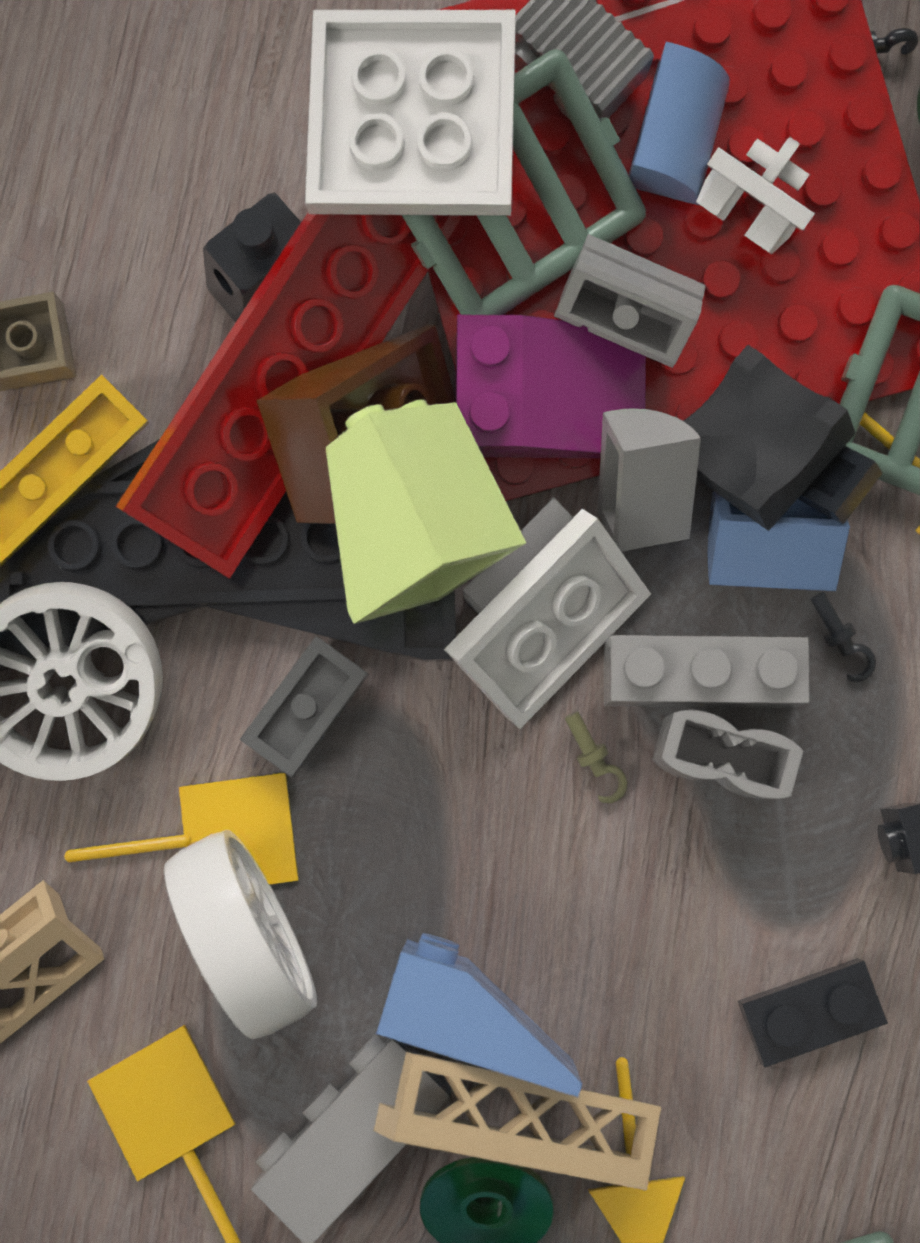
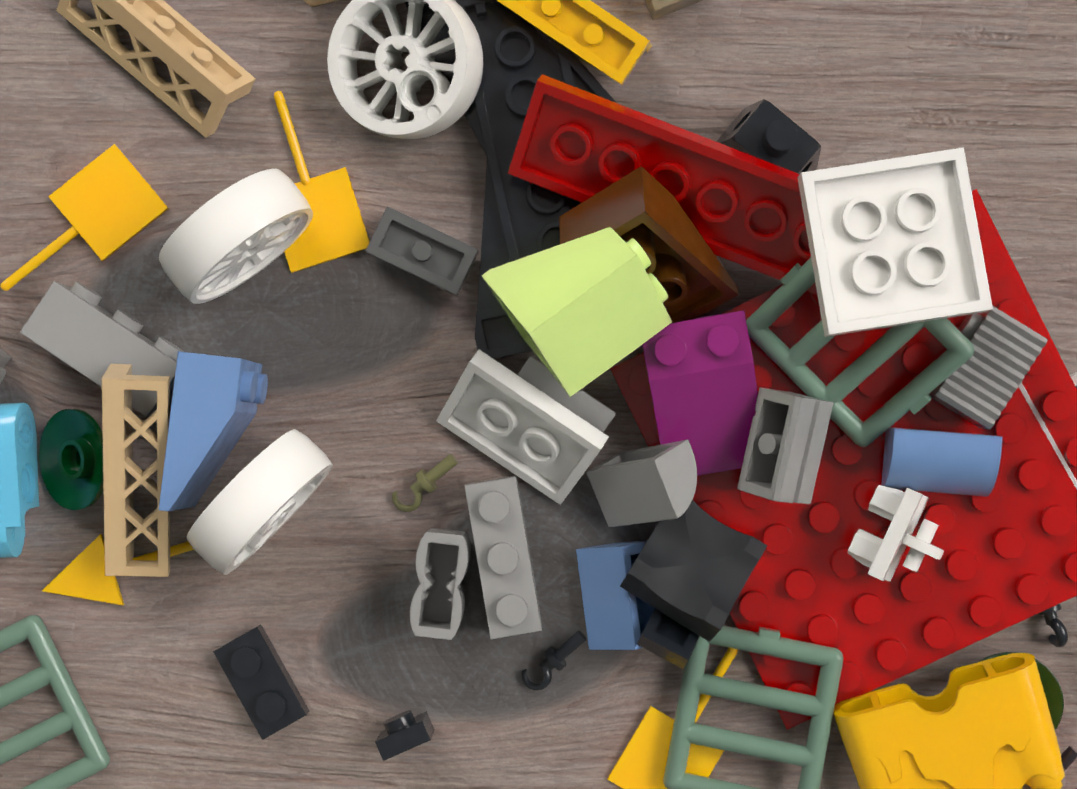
camera: 80 degrees right, 5 degrees up
none -> white piece [187,429,333,575]

